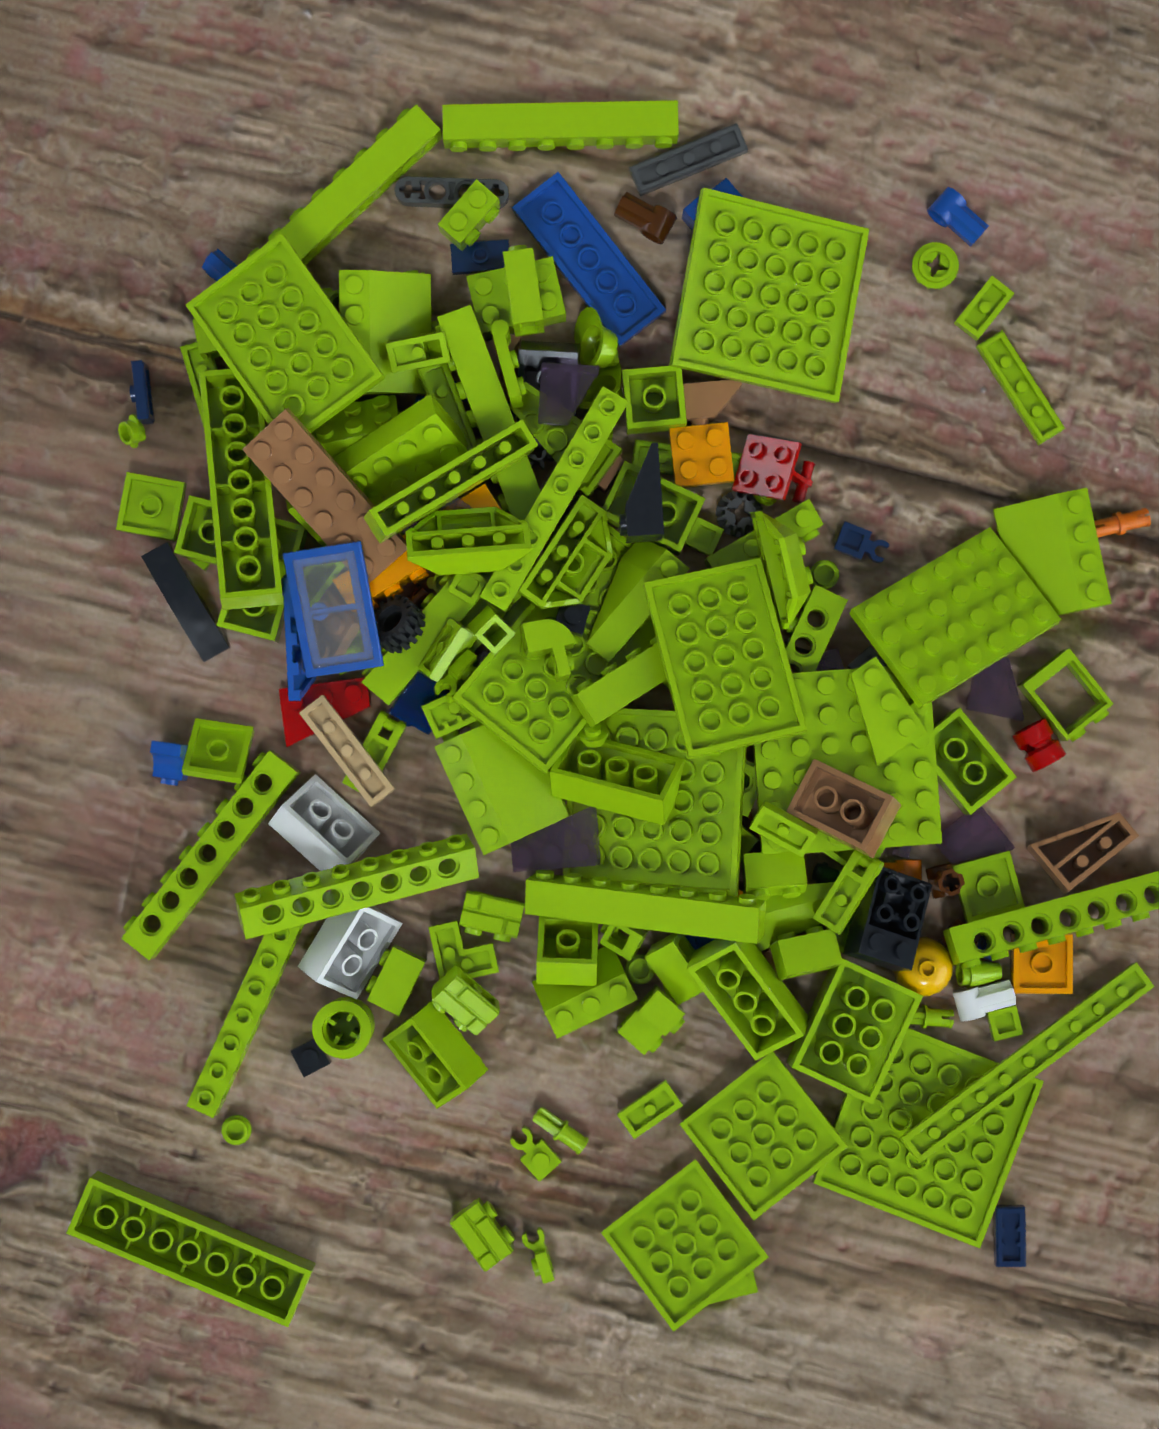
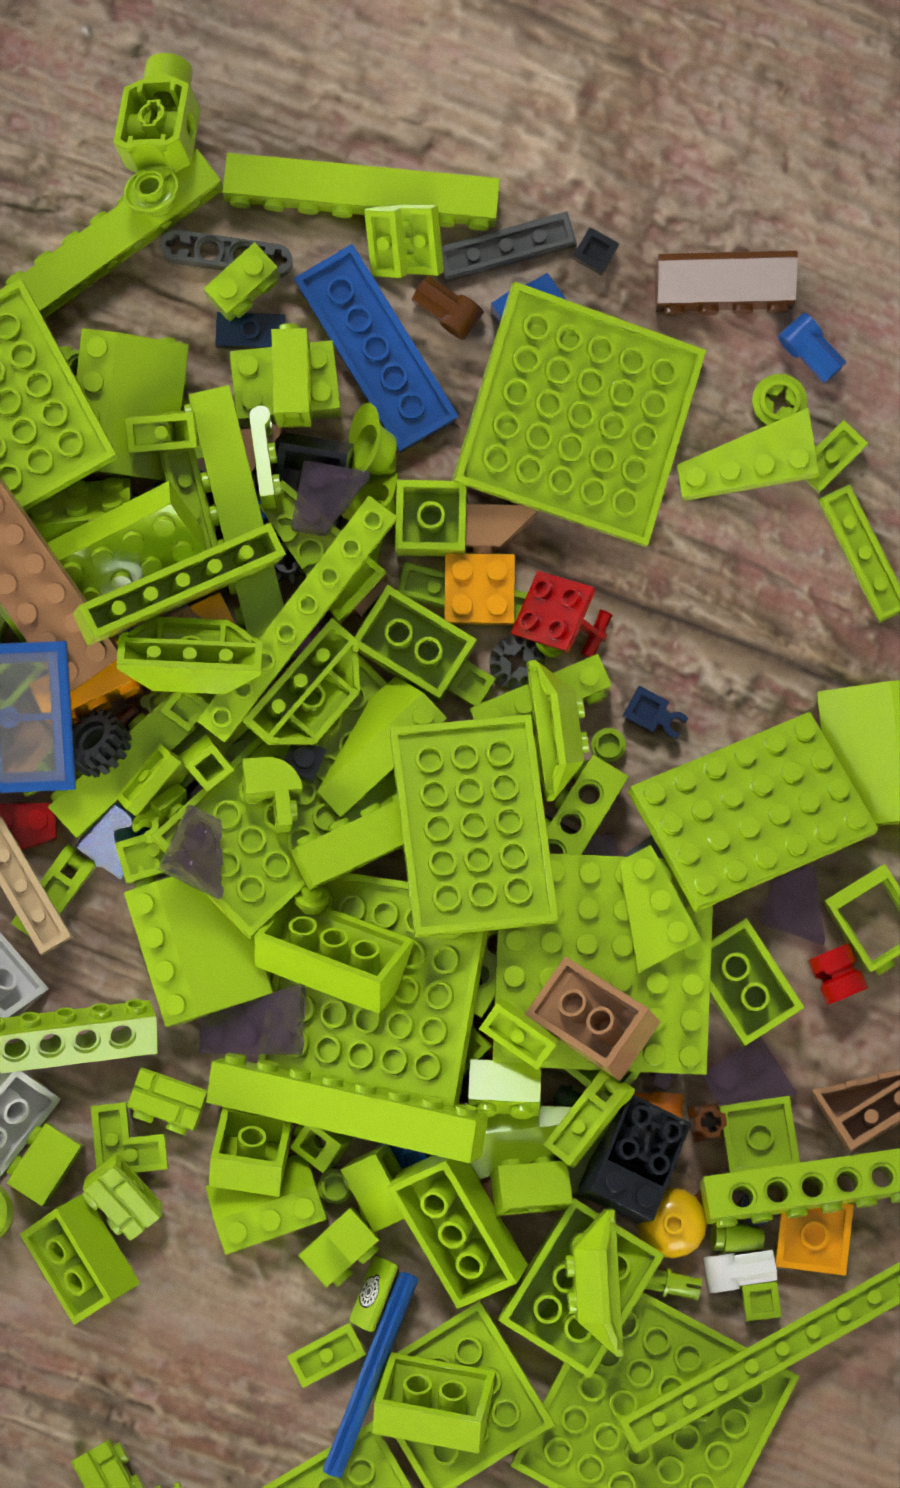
camera: 10 degrees right, 5 degrees down
lime plate [510,1126,562,1182] -> none
lime axle [532,1107,589,1154] -> none
black slope [619,442,664,543] -> none
none -> lime brick [113,53,201,217]
none -> wing [157,805,224,900]
none -> blue axle [323,1272,418,1478]
none -> lime slope [350,1256,399,1333]
none -> lime slope [364,205,444,278]
none -> lime slope [373,1352,496,1453]
none -> lime wedge [565,1208,624,1357]
none -> black plate [572,227,620,276]
none -> slope [655,251,798,317]
none -> lime wing [677,408,820,501]

